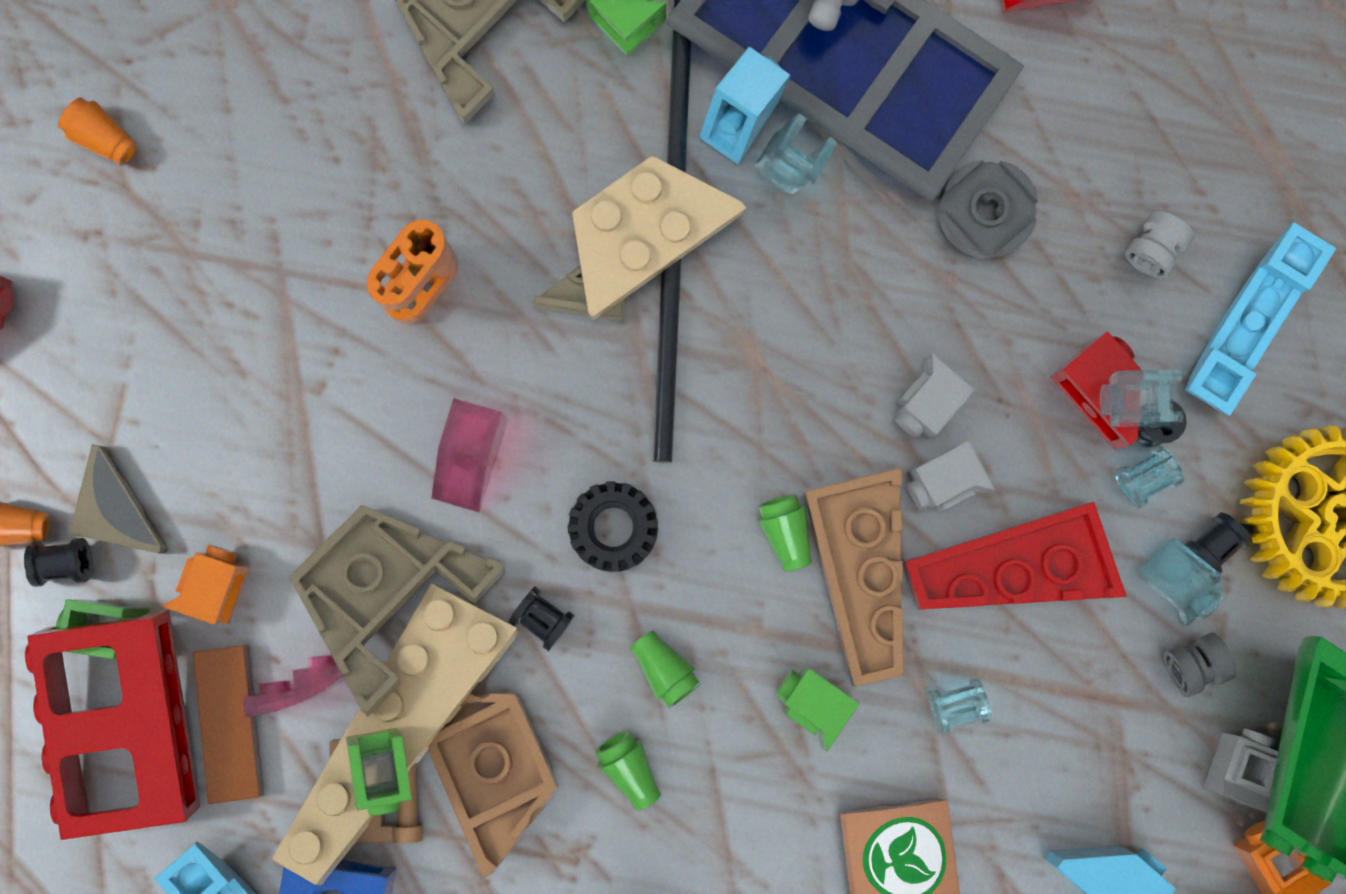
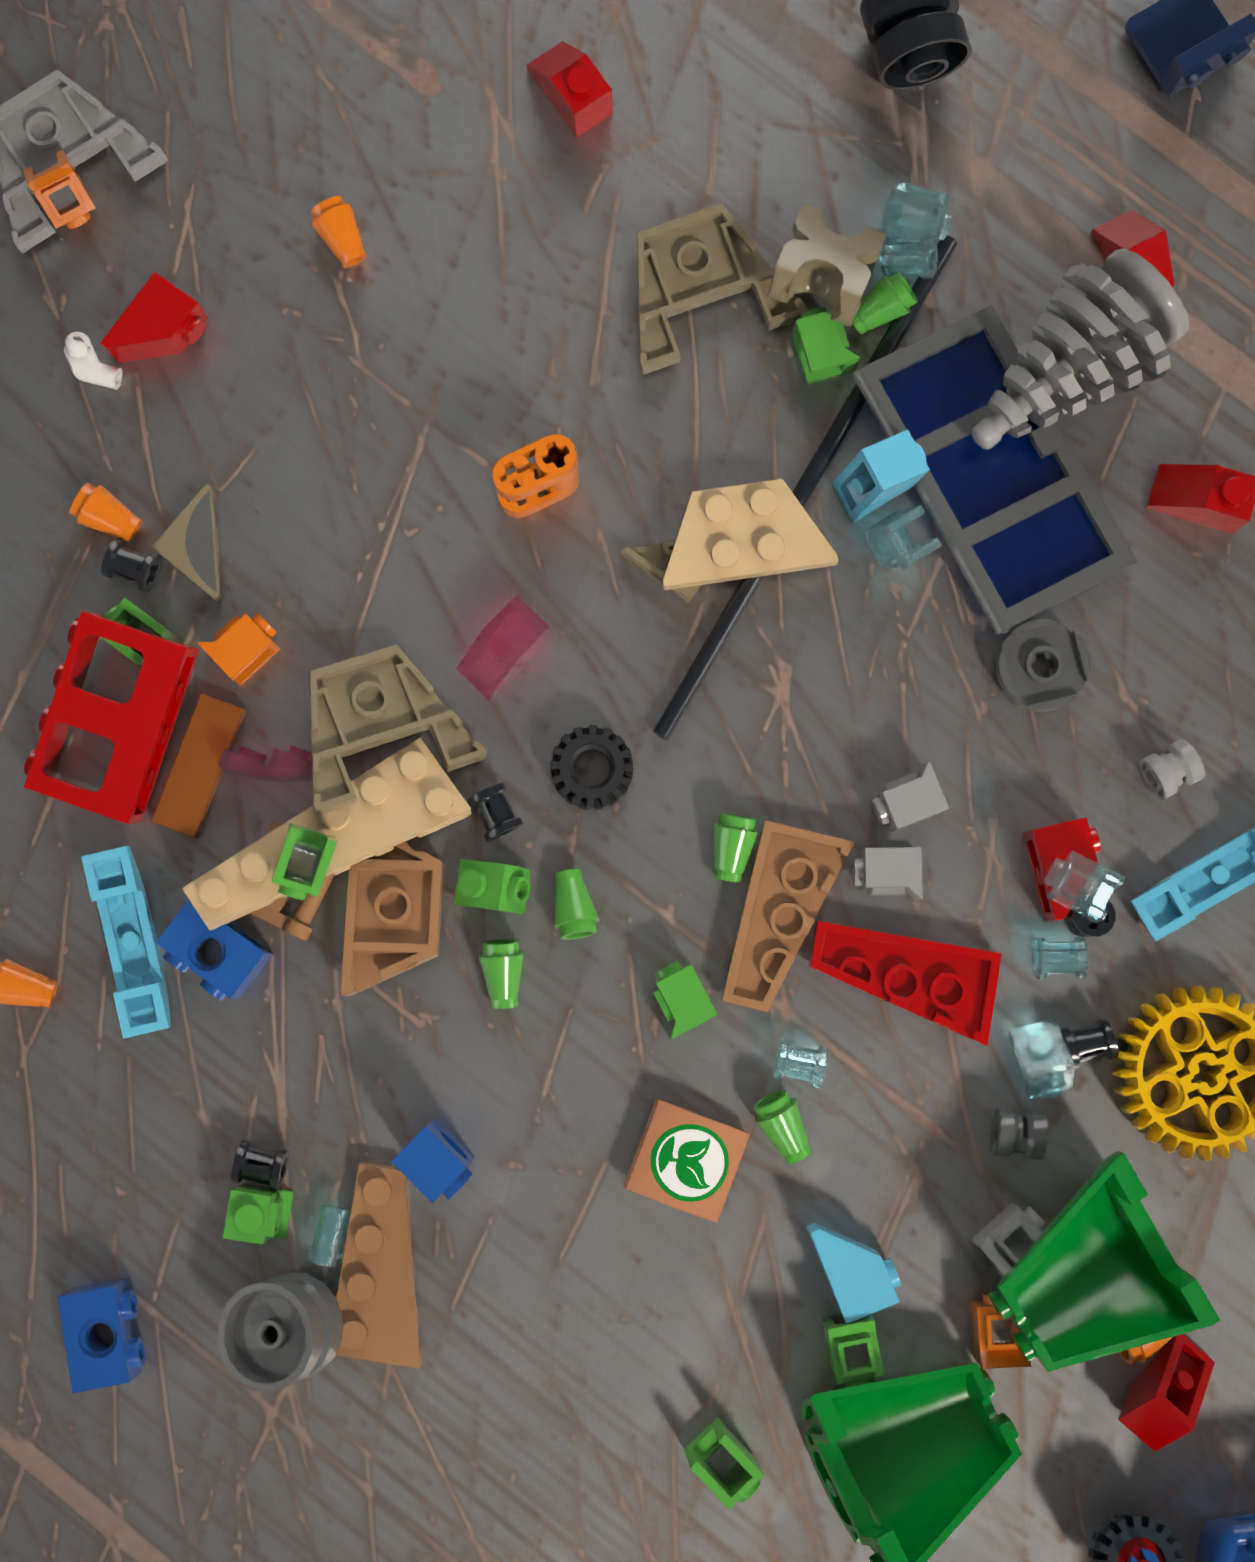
camera: 35 degrees right, 0 degrees up
none -> bright green bracket [453,859,531,914]
none -> bright green cone [753,1090,812,1164]

